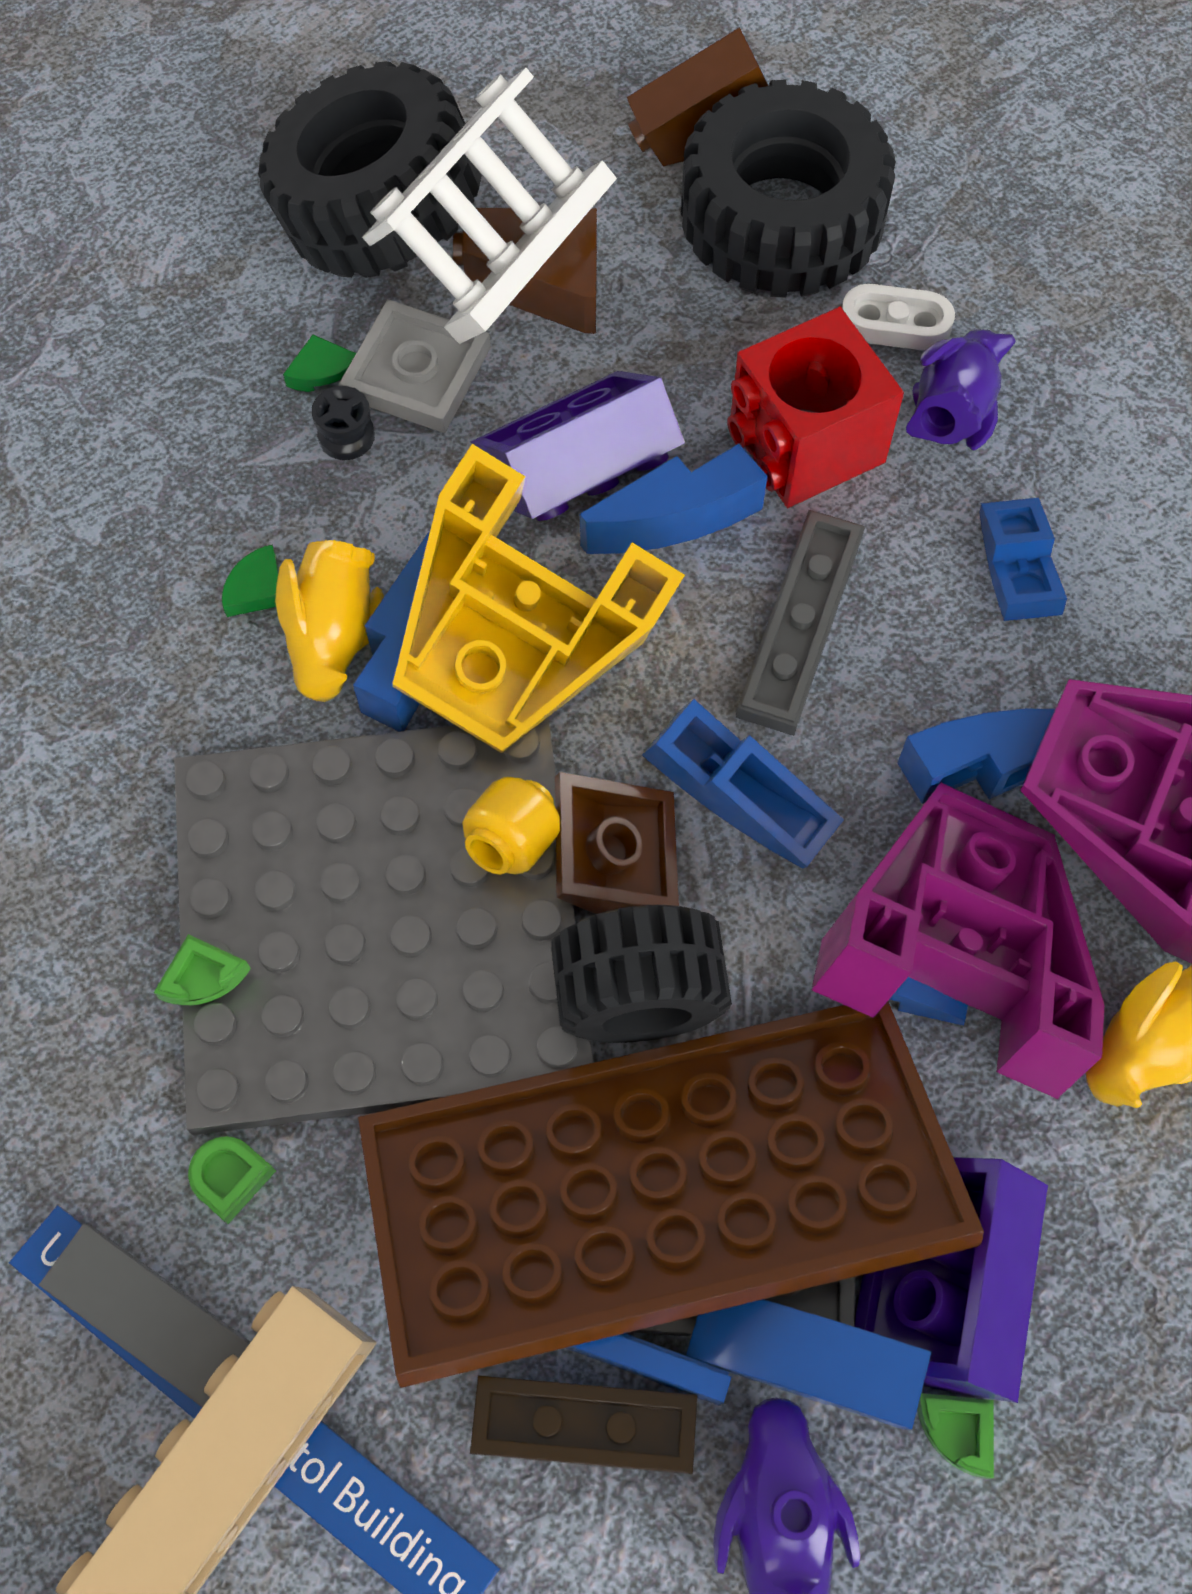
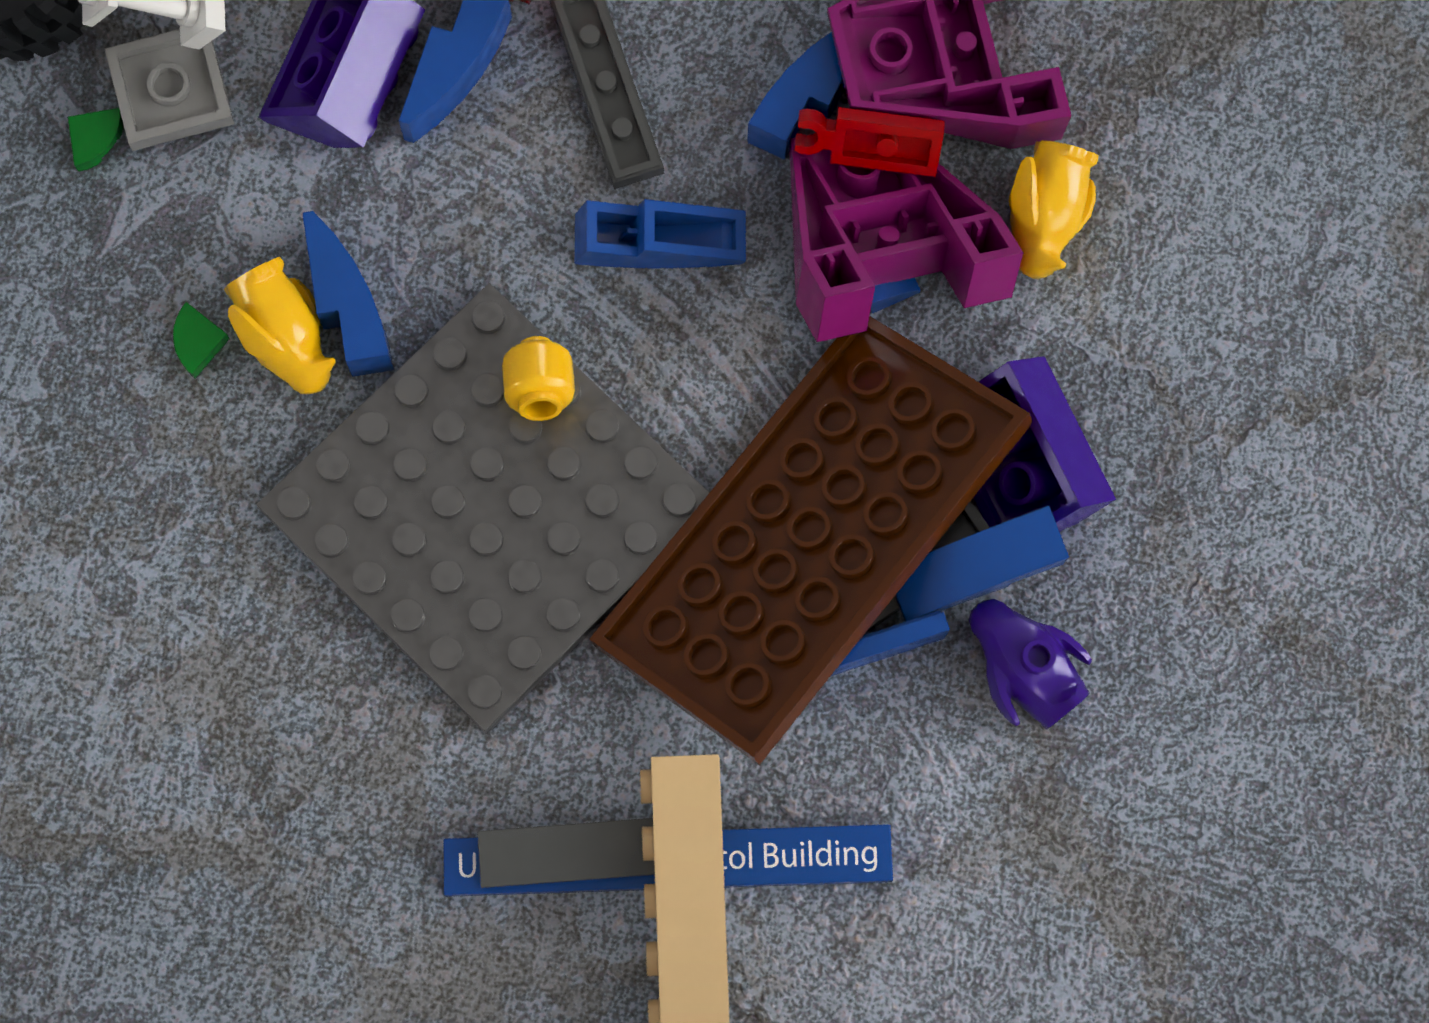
camera: 40 degrees left, 10 degrees up
bright green tile [153,934,251,1005] -> none
bright green tile [188,1136,276,1224] -> none
black wheel [312,386,375,460] -> none
yellow wedge [392,444,685,753] -> none
dark brown plate [470,1375,698,1475] -> none
black tyre [551,905,732,1043] -> none
reddish brown slope [555,772,679,914] -> none
bright green tile [917,1393,994,1479] -> none
none -> red plate [794,107,945,177]

